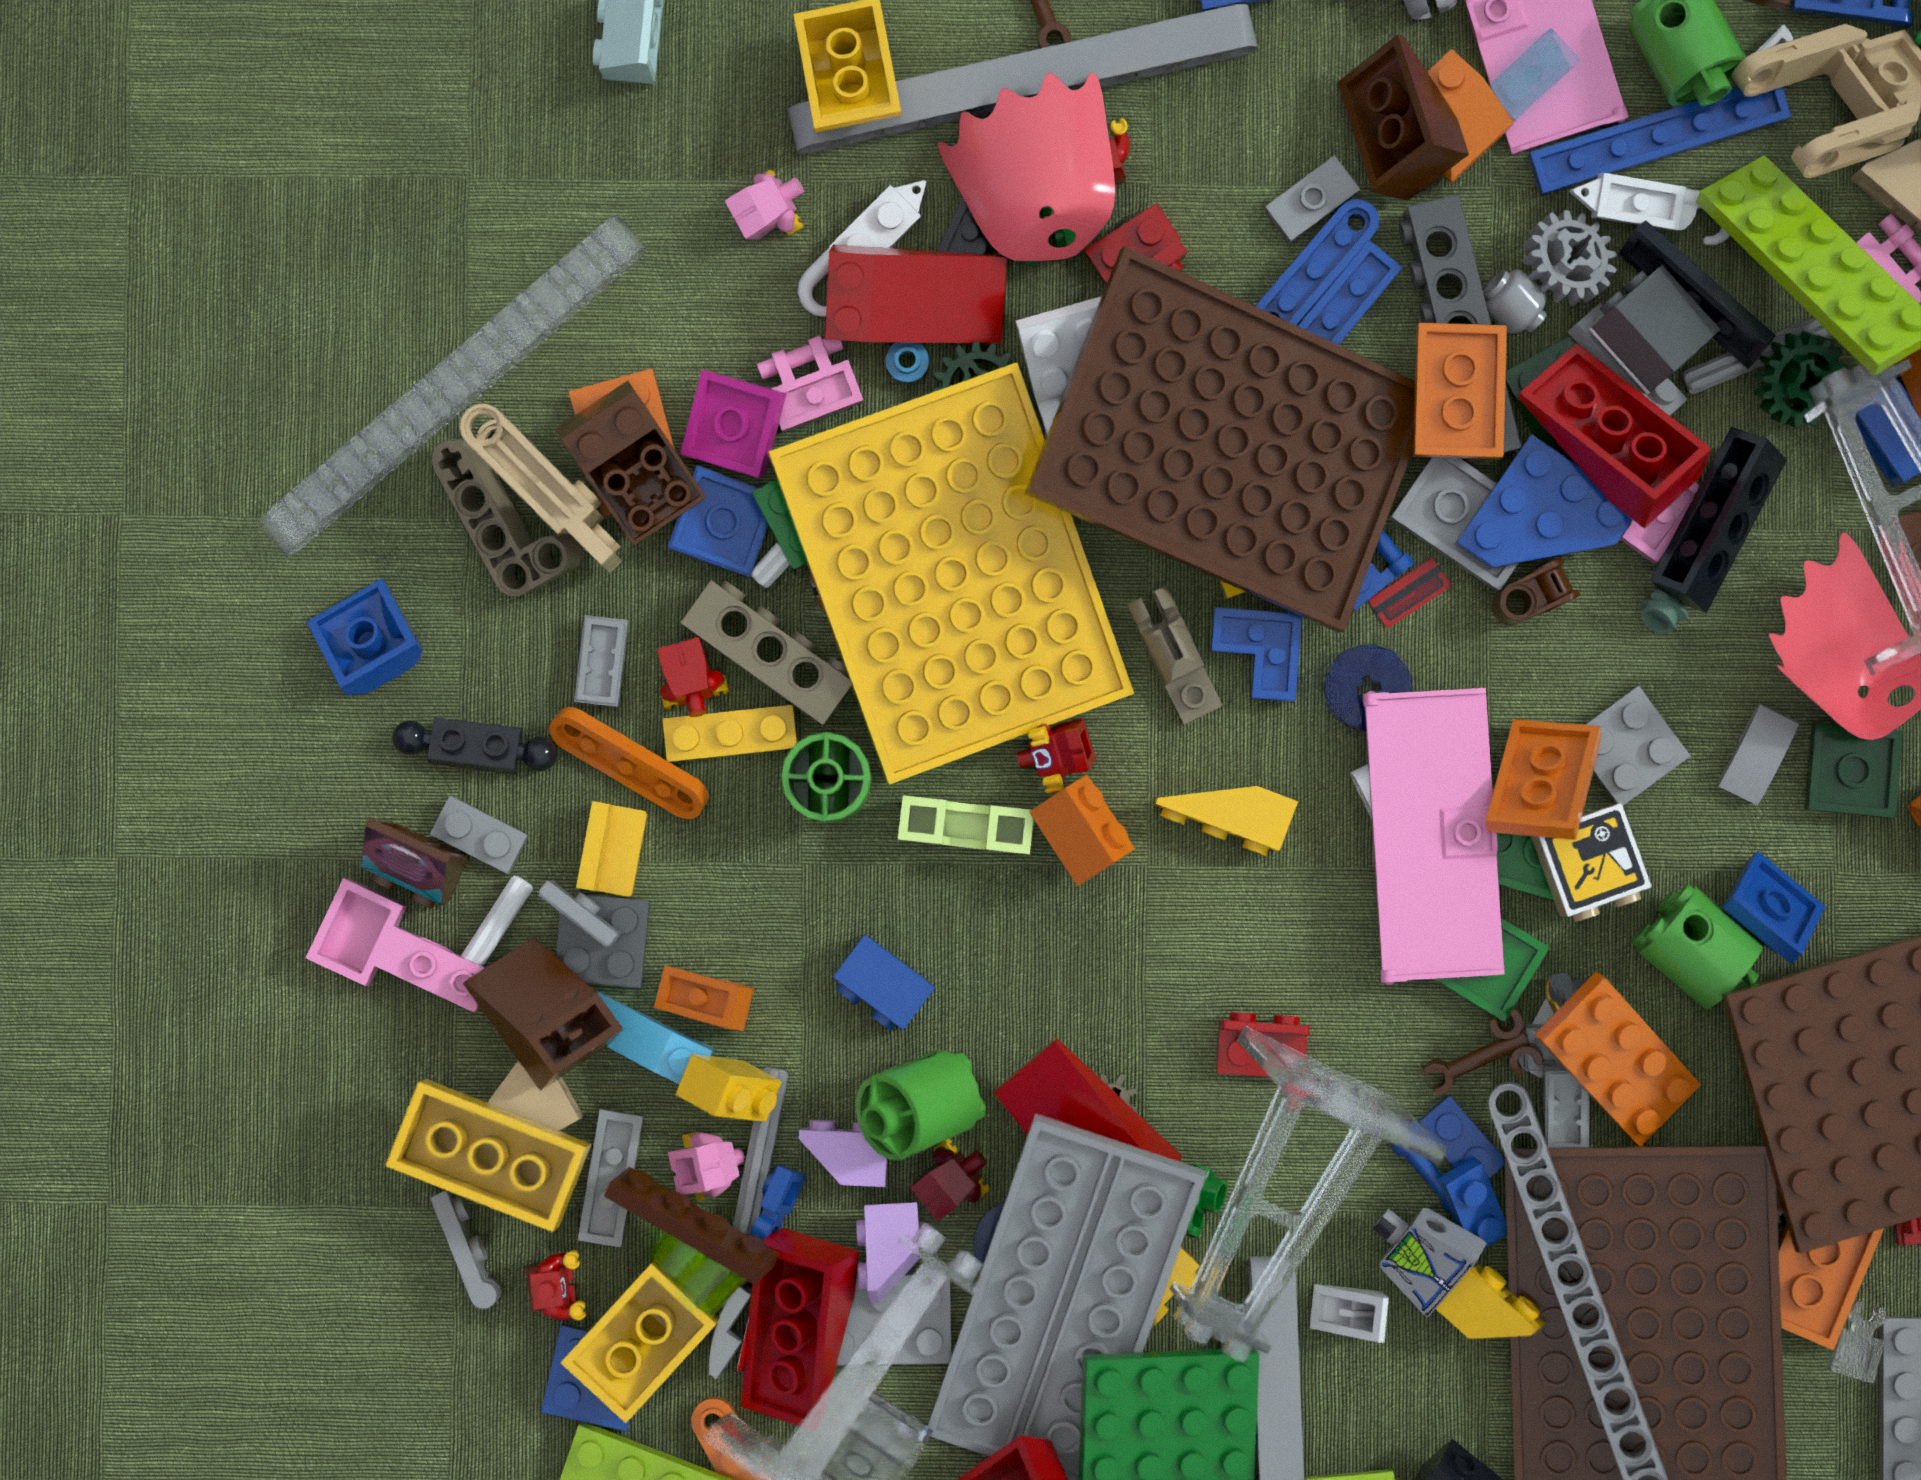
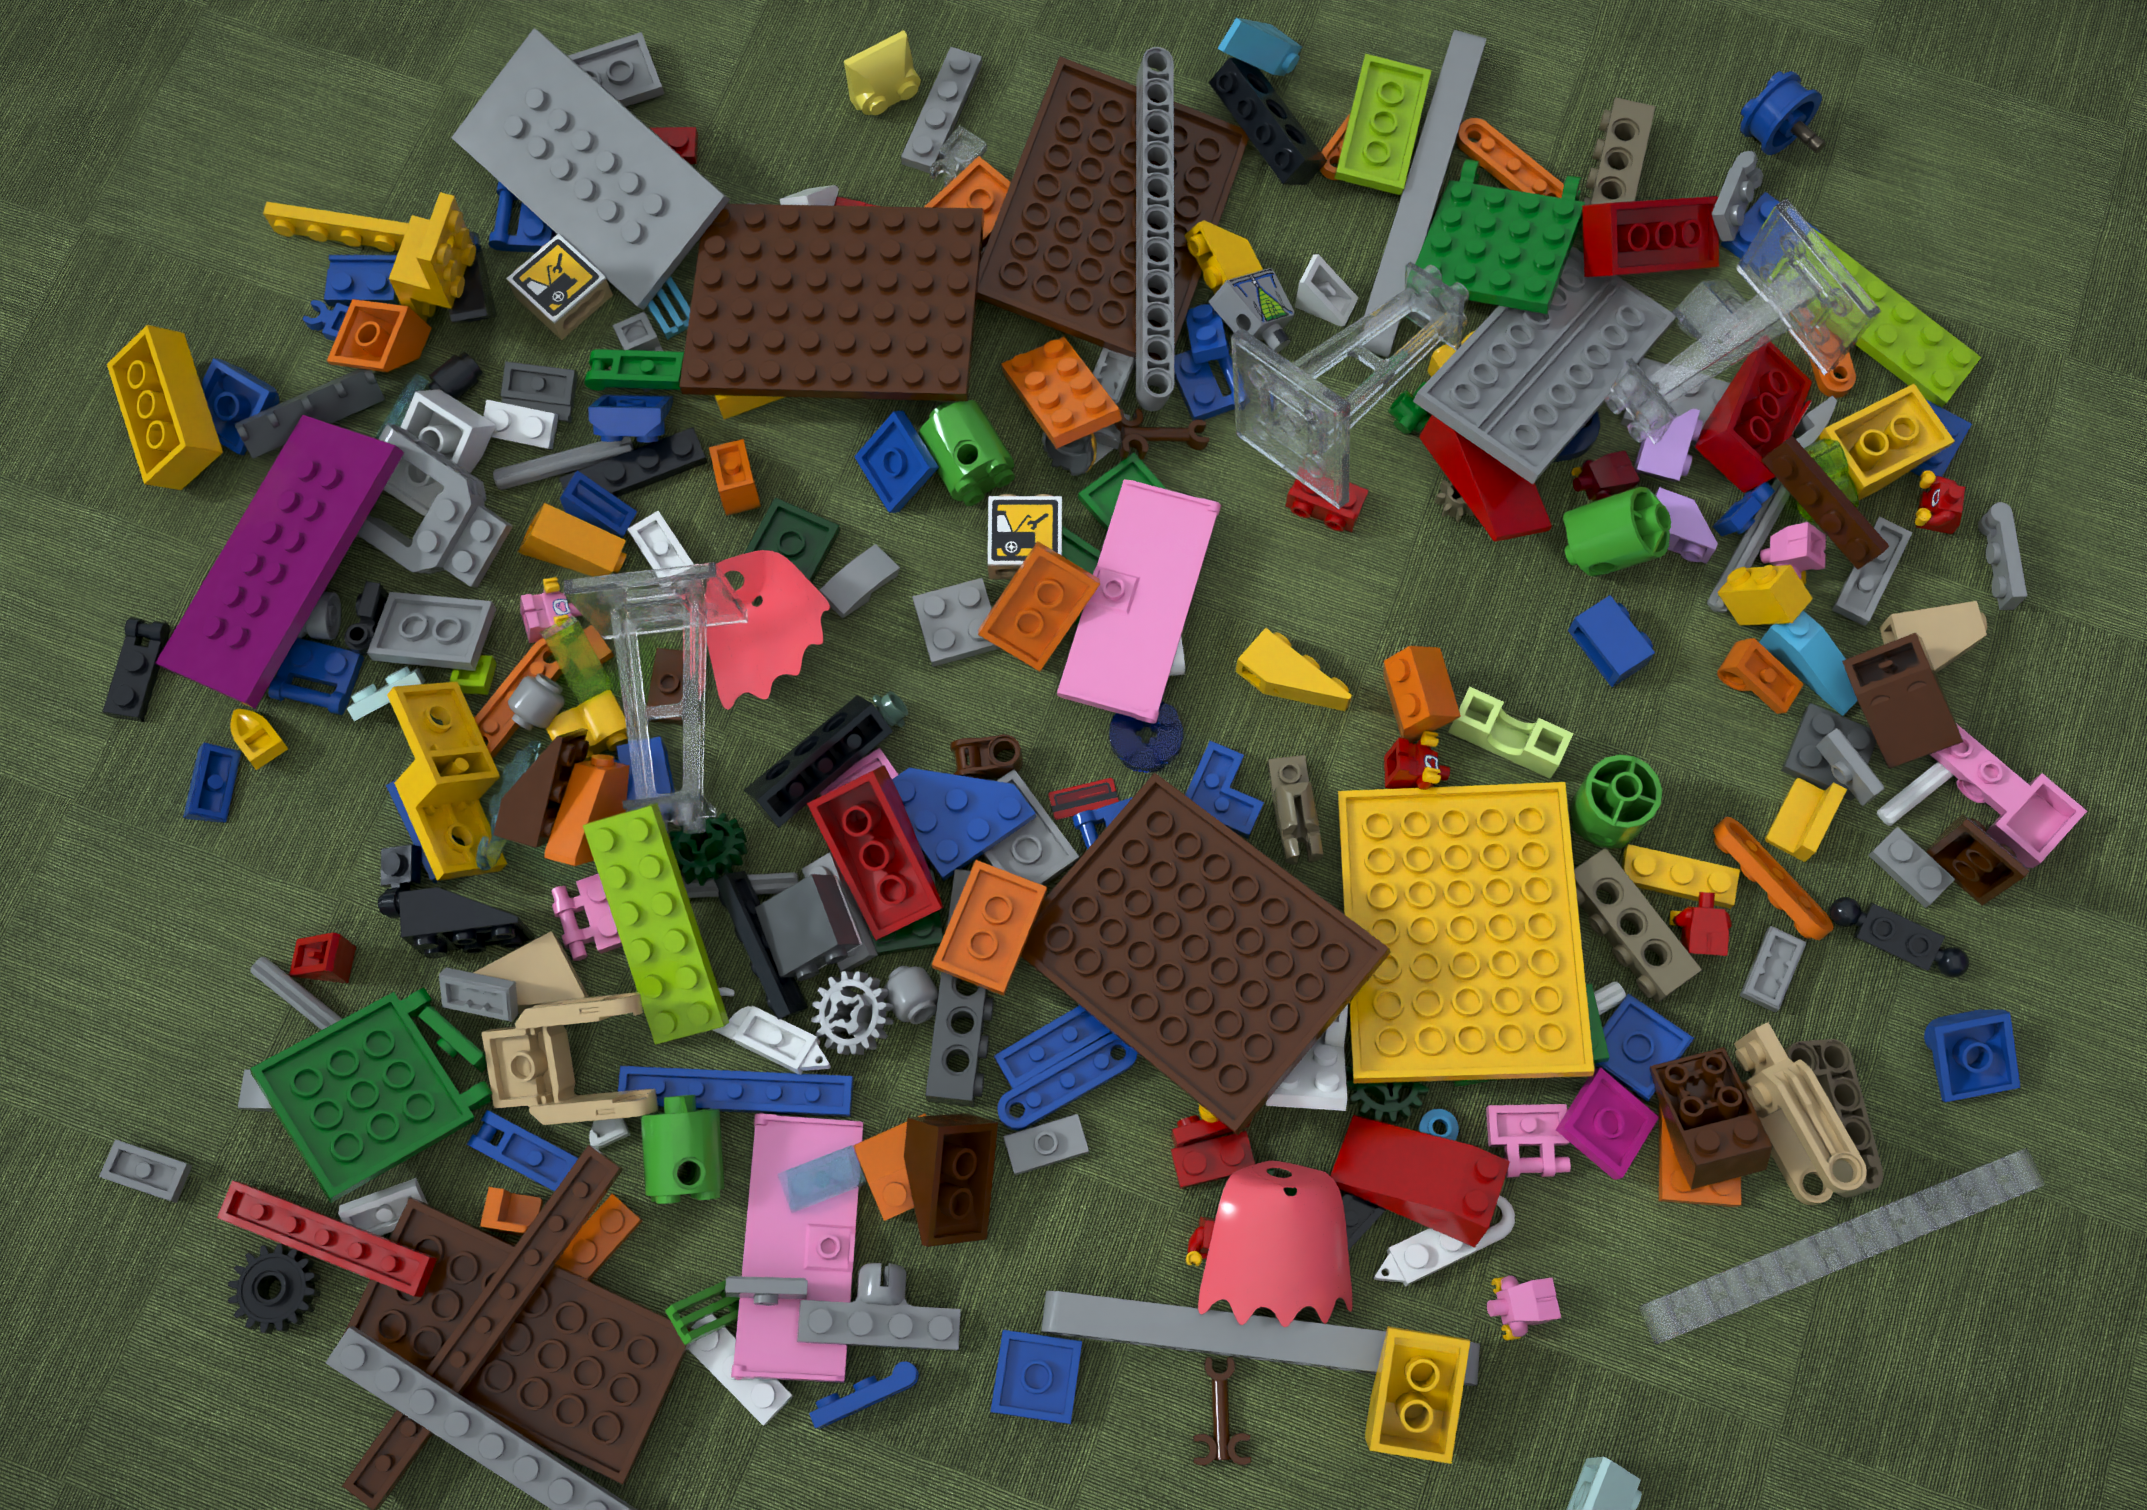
camera: 160 degrees left, 15 degrees down
yellow brick [385,1079,592,1232] -> none

